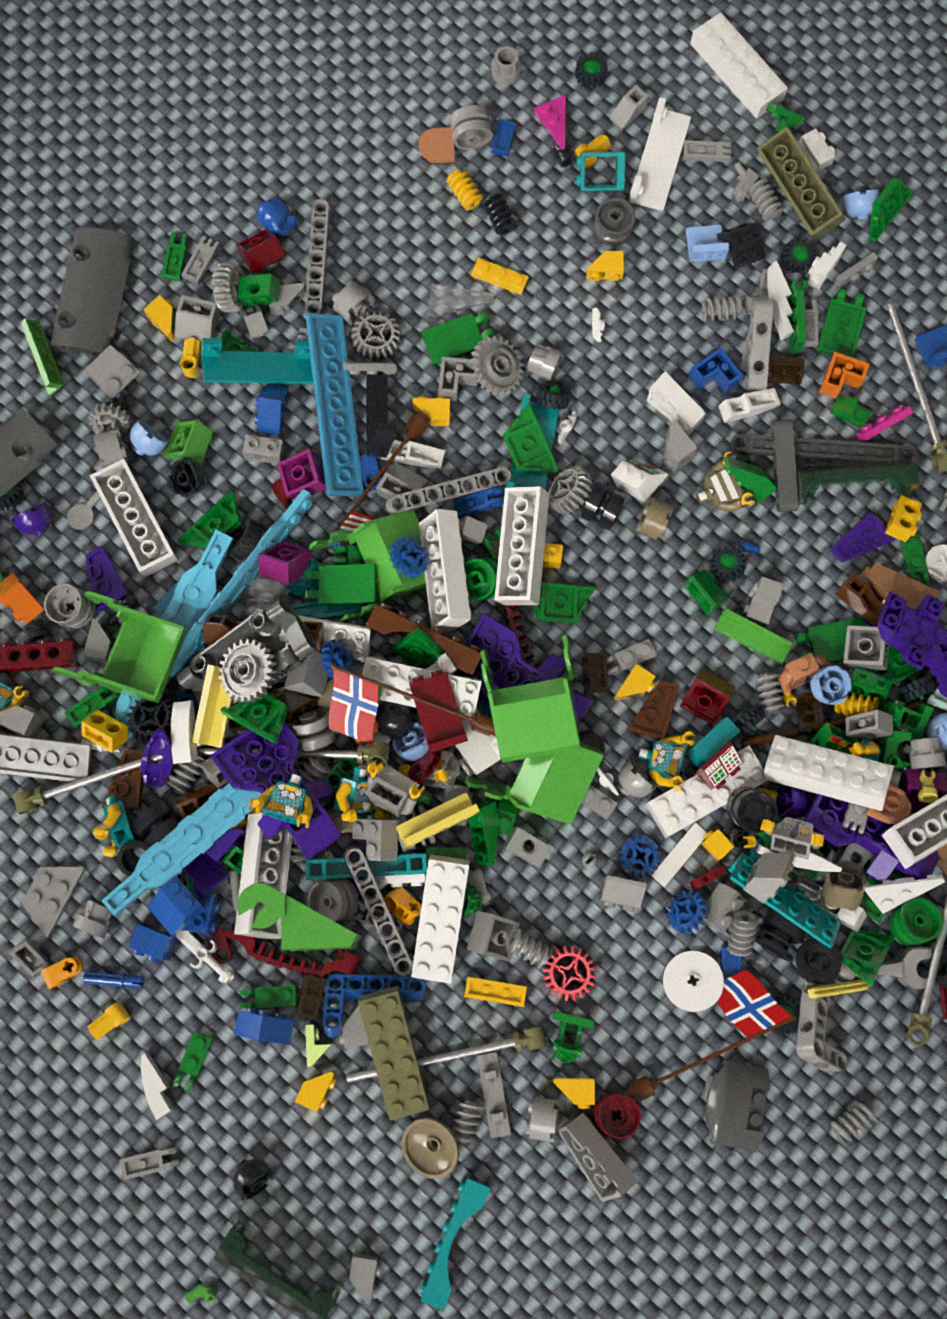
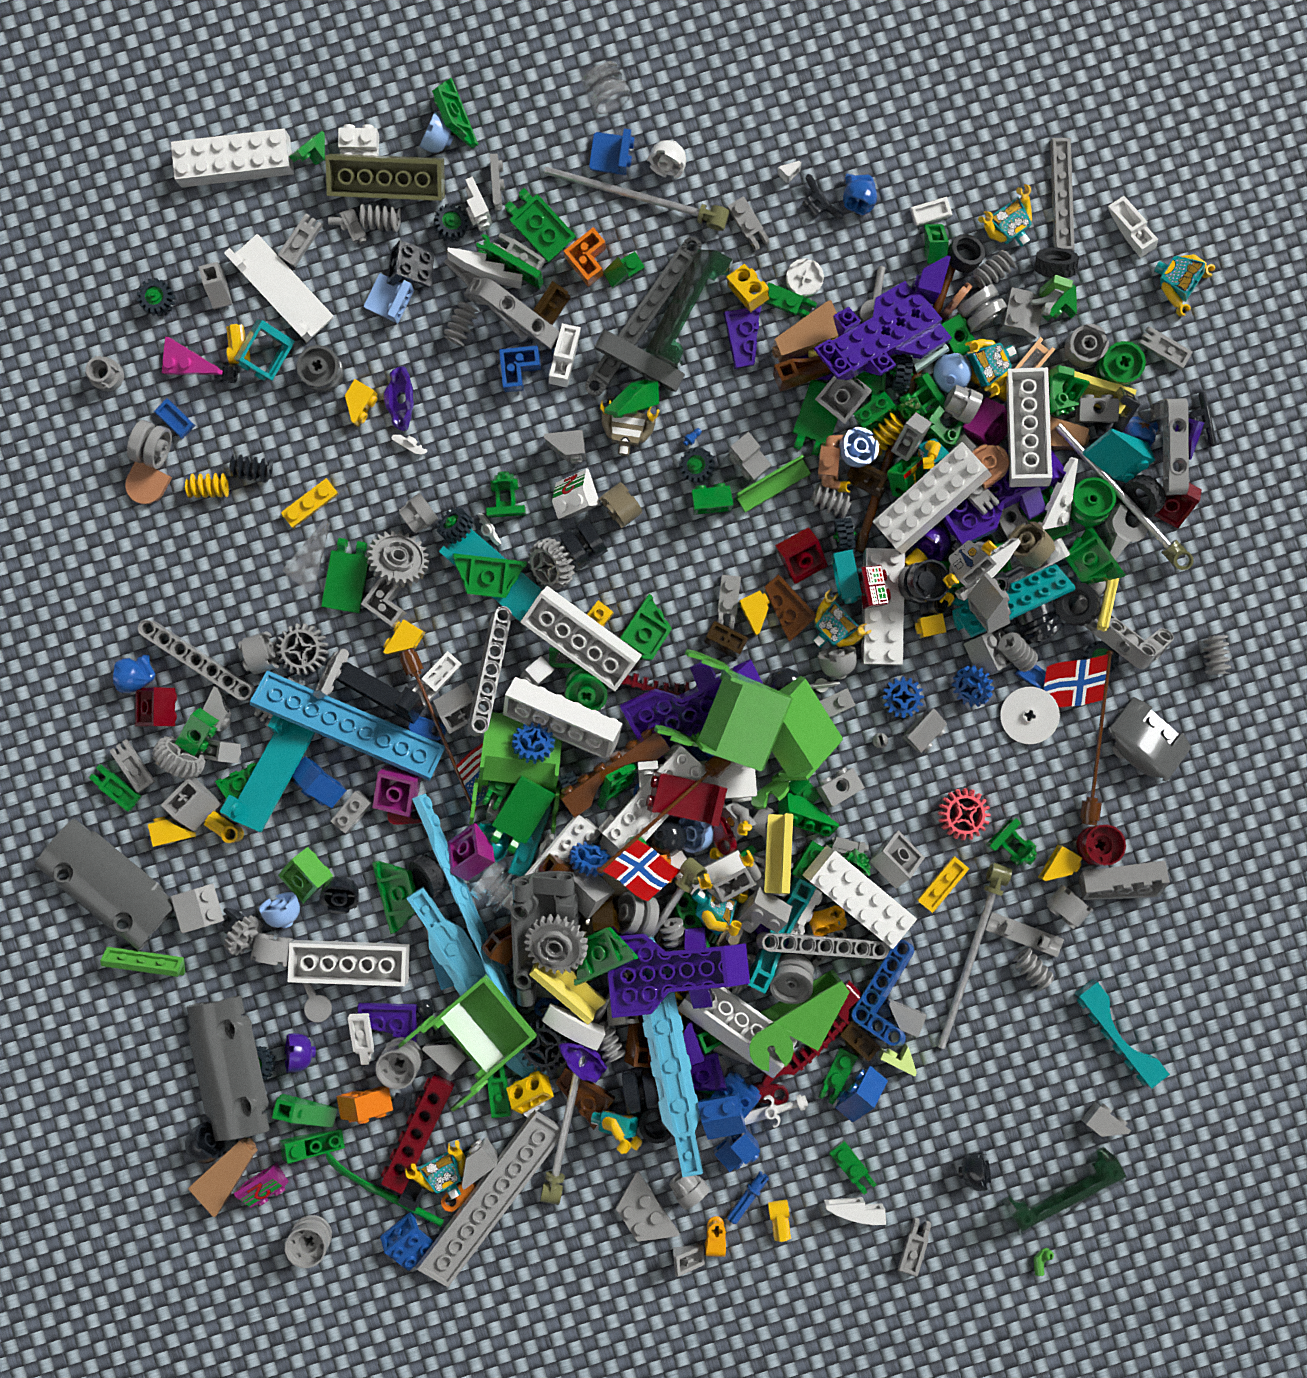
camera: 60 degrees left, 10 degrees up
torso [248,774,313,828] -> none
yellow slope [295,1071,337,1112] -> none
olive brick [358,986,430,1120] -> none
dark tan dish [402,1117,459,1179] -> none
blue hinge [453,487,504,519] -> none
light grey piece [508,928,553,969] -> none
white wedge [647,371,706,435] -> none
white sticker [651,822,707,887] -> none
dark red piece [689,864,727,891] -> none
dark pink plate [856,405,913,440] -> none
light yellow piece [918,769,938,803] -> none
none -> white hinge [348,1013,374,1065]
none -> dark purple piece [384,366,414,431]
none -> green tile [486,471,527,518]

